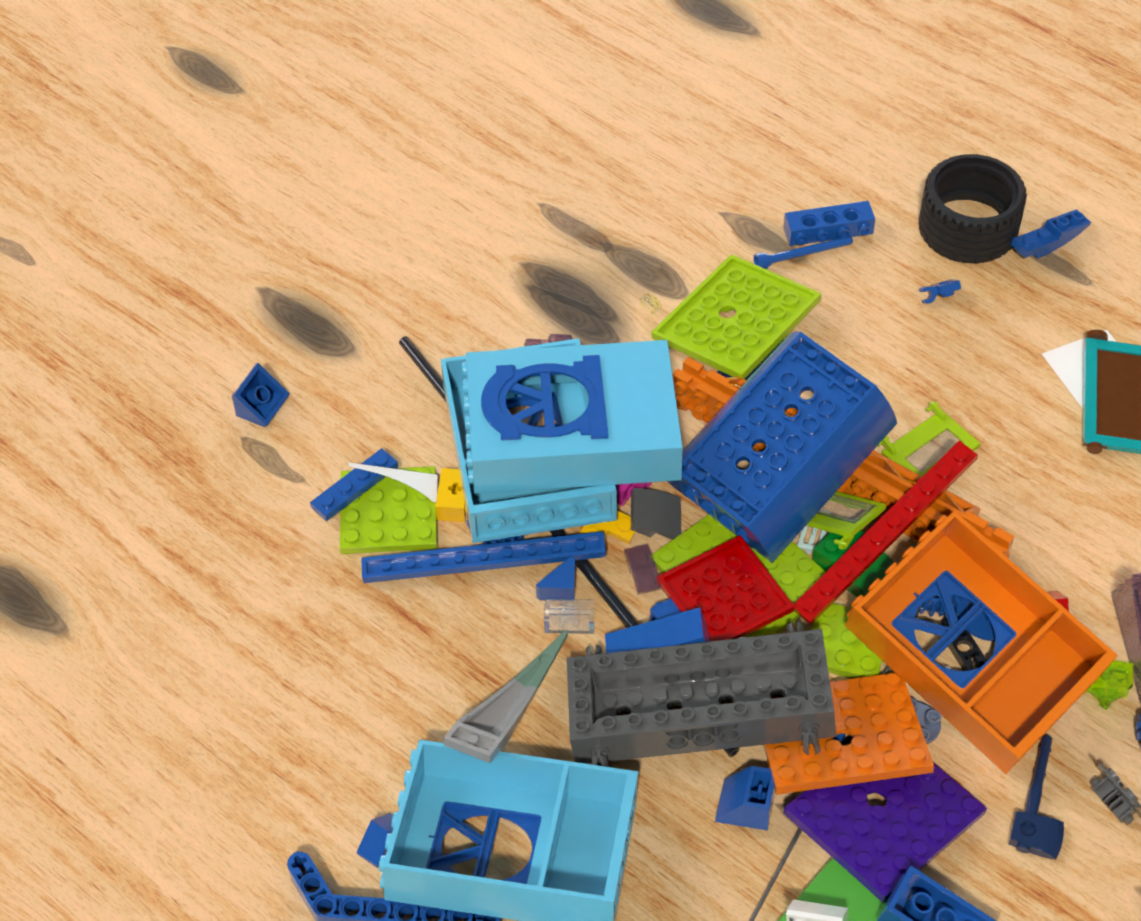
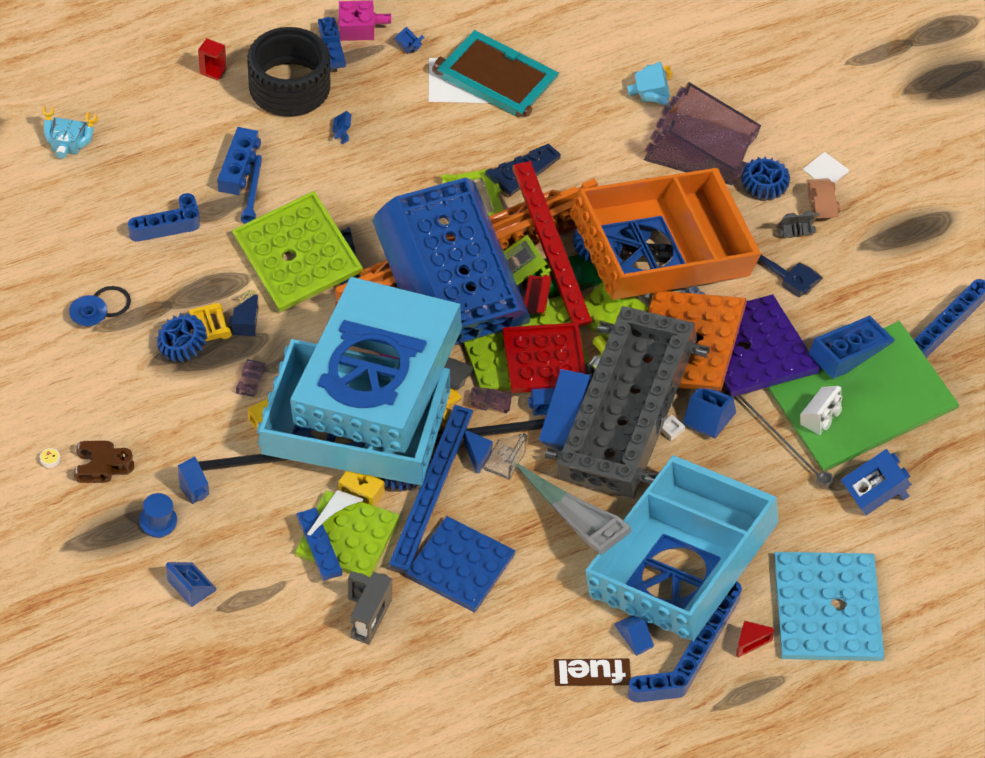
camera: 70 degrees left, 0 degrees up
none -> tile [40,448,60,468]
none -> medium azure torso [42,106,98,159]
none -> blue dish [69,295,107,326]
none -> reddish brown piece [74,440,135,483]
none -> black piece [94,286,131,317]
none -> blue beam [128,193,200,242]
none -> blue piece [139,493,177,538]
none -> blue gear [156,313,208,362]
none -> blue slope [178,456,209,504]
none -> yellow plate [189,303,232,341]
none -> red panel [198,38,227,81]
none -> dark blue slope [229,295,259,336]
none -> dark pink brick [339,0,391,41]
none -> dark grey brick [348,571,392,645]
none -> blue bracket [393,26,424,54]
none -> blue plate [405,516,516,613]
none -> dark blue wing [485,144,561,197]
none -> red panel [524,275,552,316]
none -> sticker [554,658,631,686]
none -> white tile [661,415,685,441]

